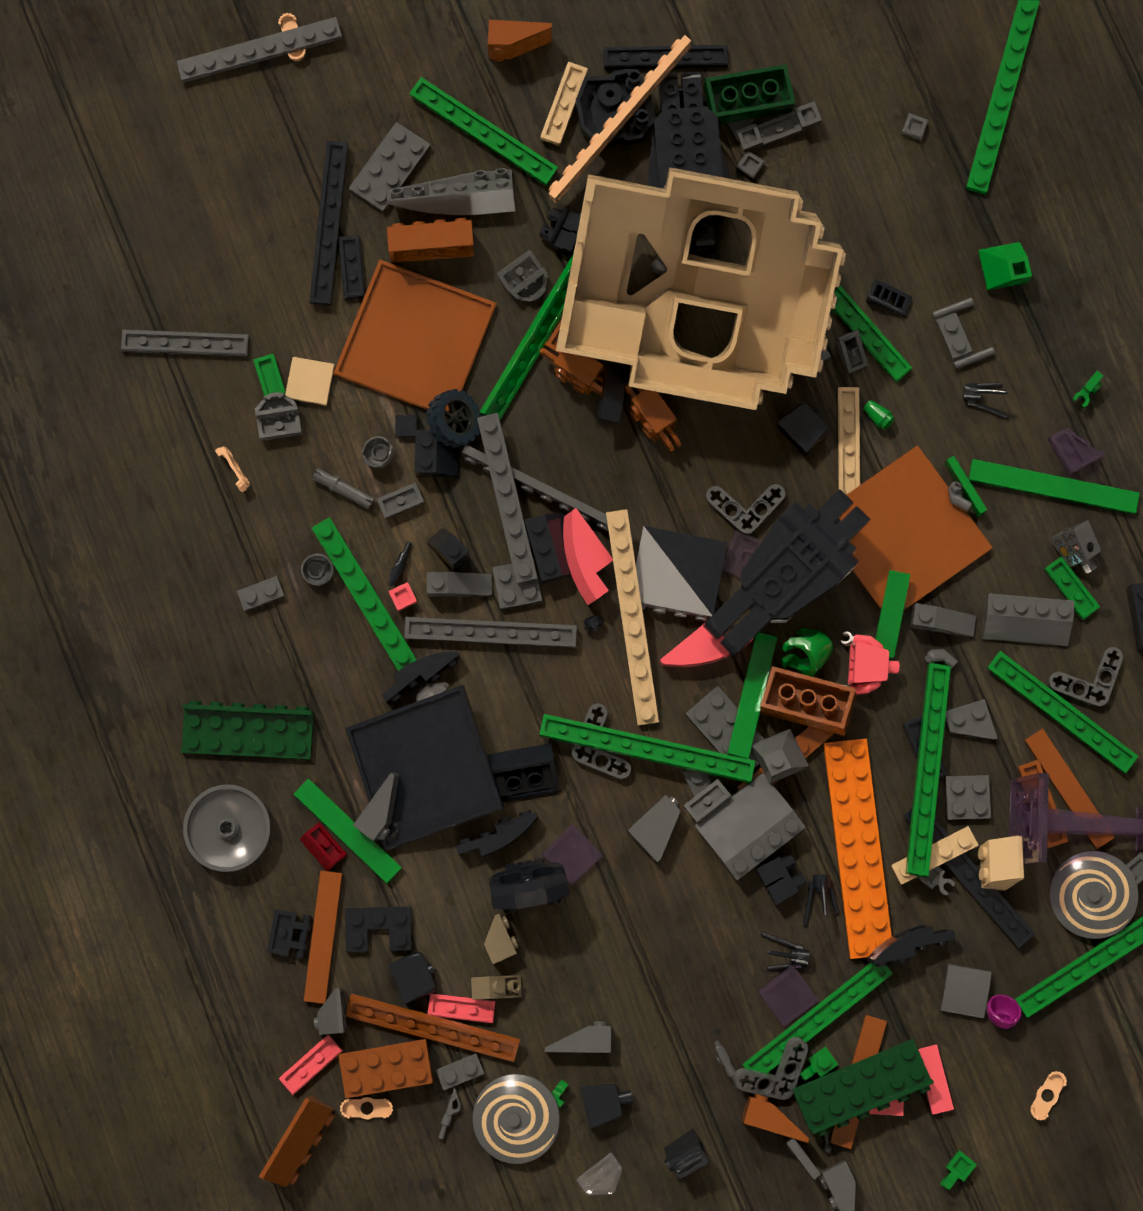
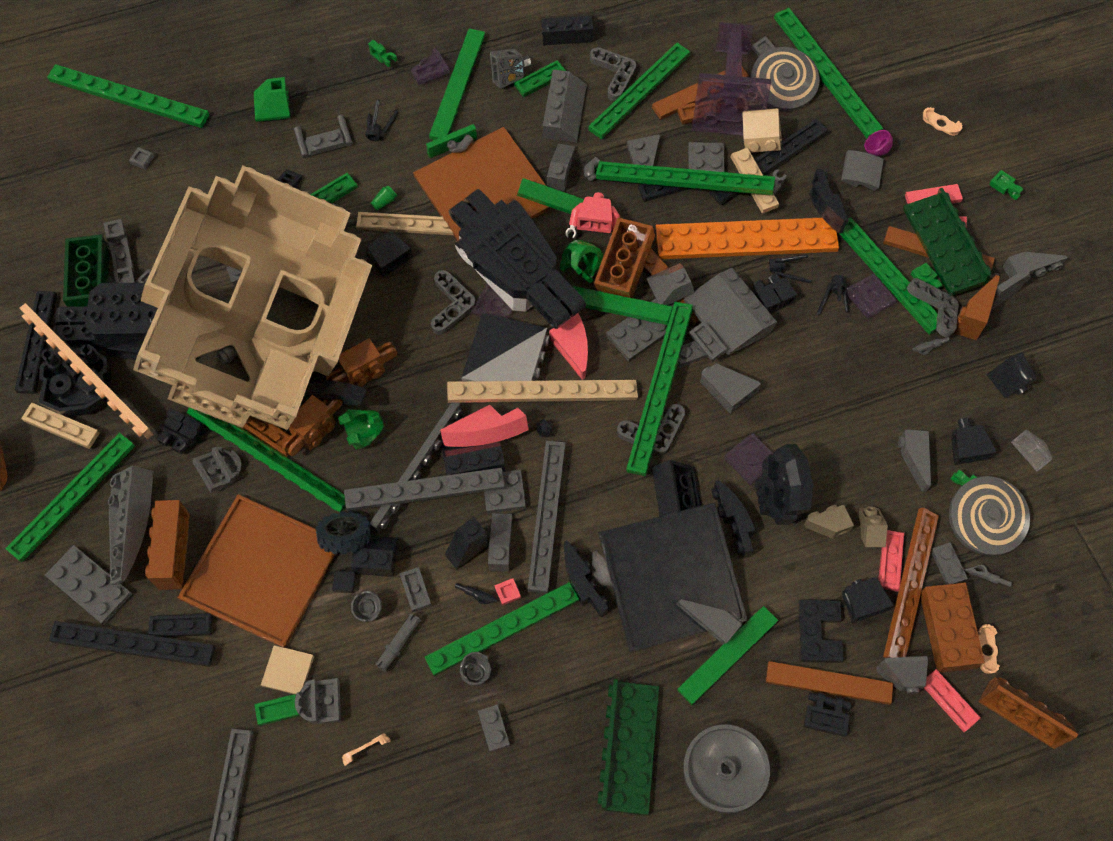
camera: 85 degrees left, 15 degrees down
dark red slope [300,822,347,871] -> none
none -> green piece [338,410,384,450]

